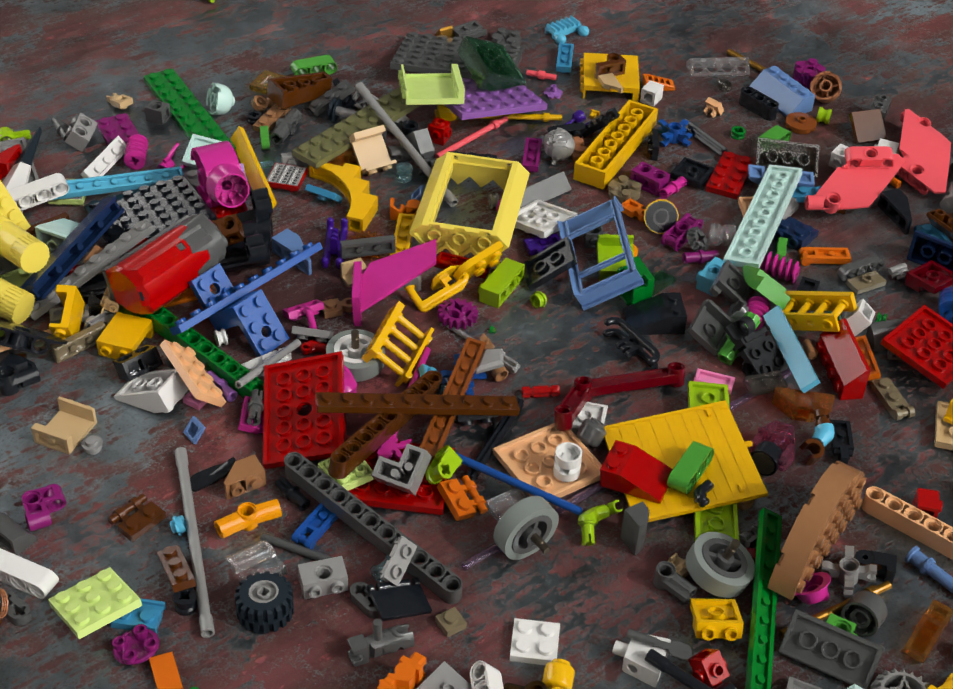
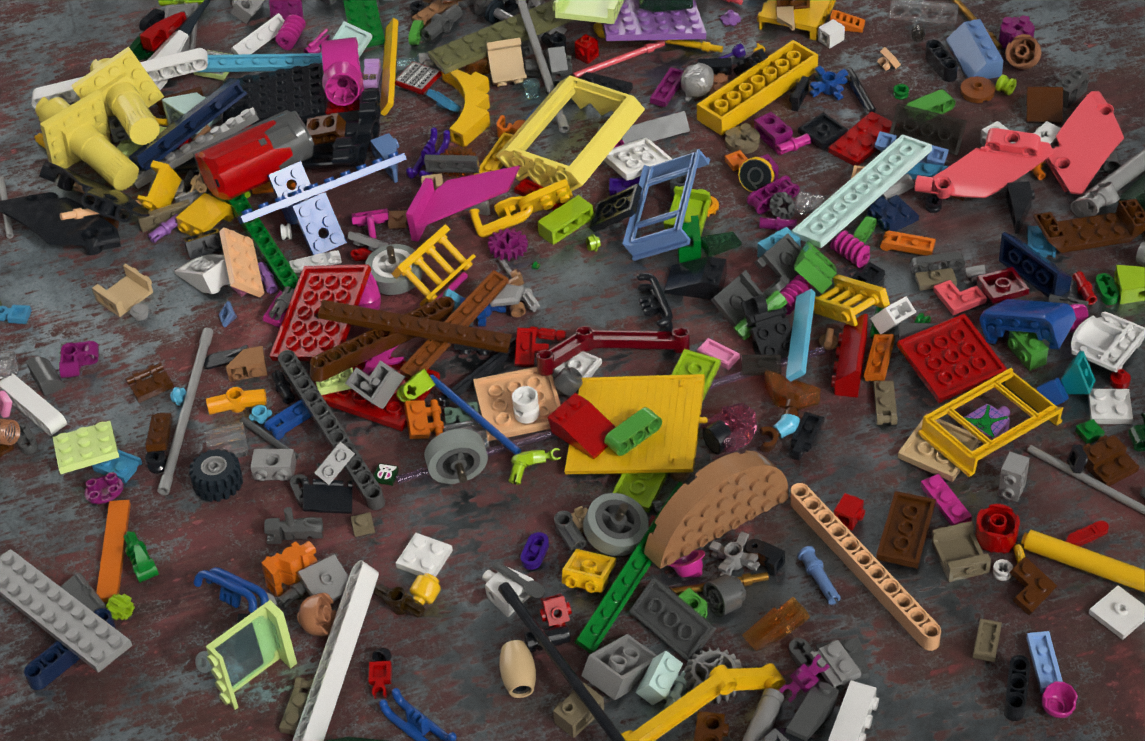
camera: 25 degrees right, 5 degrees up
light grey piece [235,339,301,389] -> none
dark grey brick [620,502,649,555] -> none
black arm [693,479,714,508] -> none
none -> medium lavender pin [147,214,178,243]
none -> medium azure plate [249,405,272,424]
none -> tile [374,463,399,486]
none -> sand green plate [444,402,479,424]
none -> red plate [514,327,549,367]
none -> dark purple plate [521,532,549,570]
none -> black bush [925,195,942,213]
none -> coral plate [933,280,987,315]

